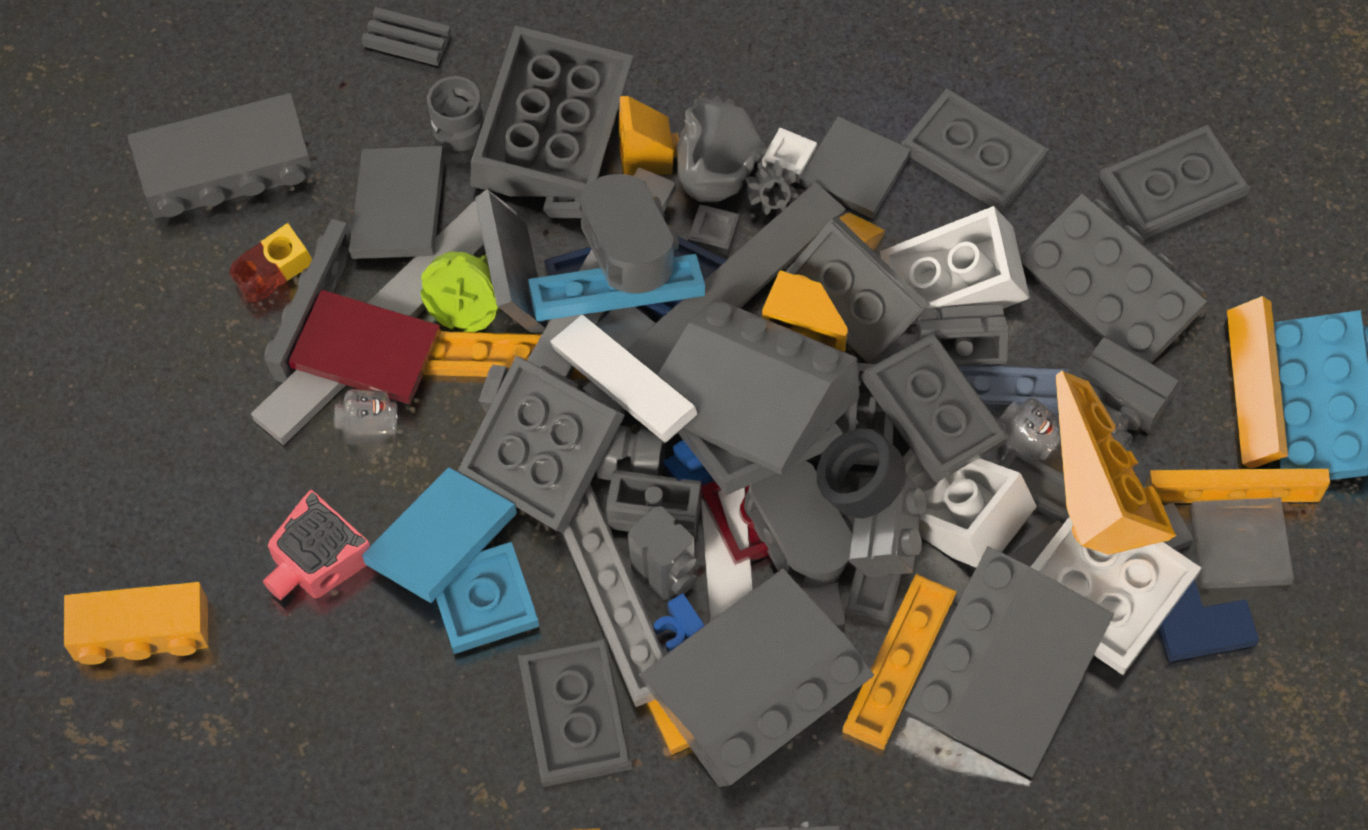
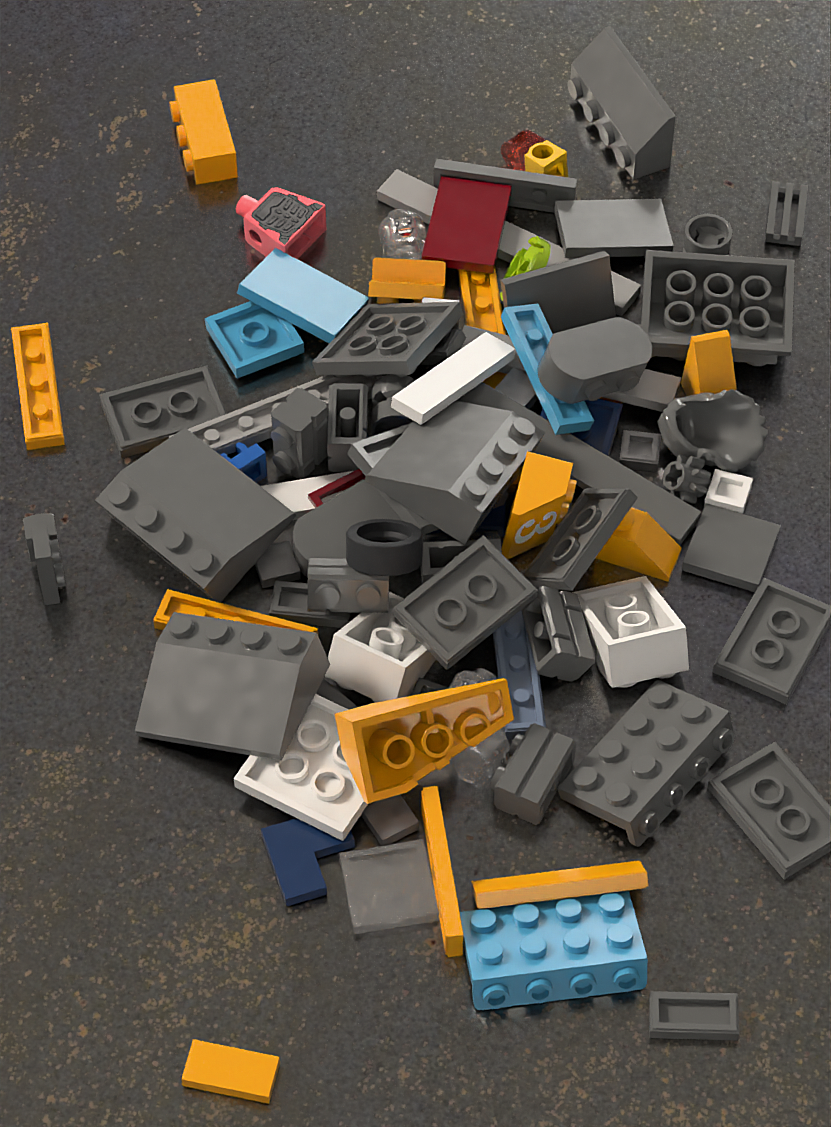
camera: 80 degrees right, 10 degrees down
none -> light orange bracket [368,257,446,304]

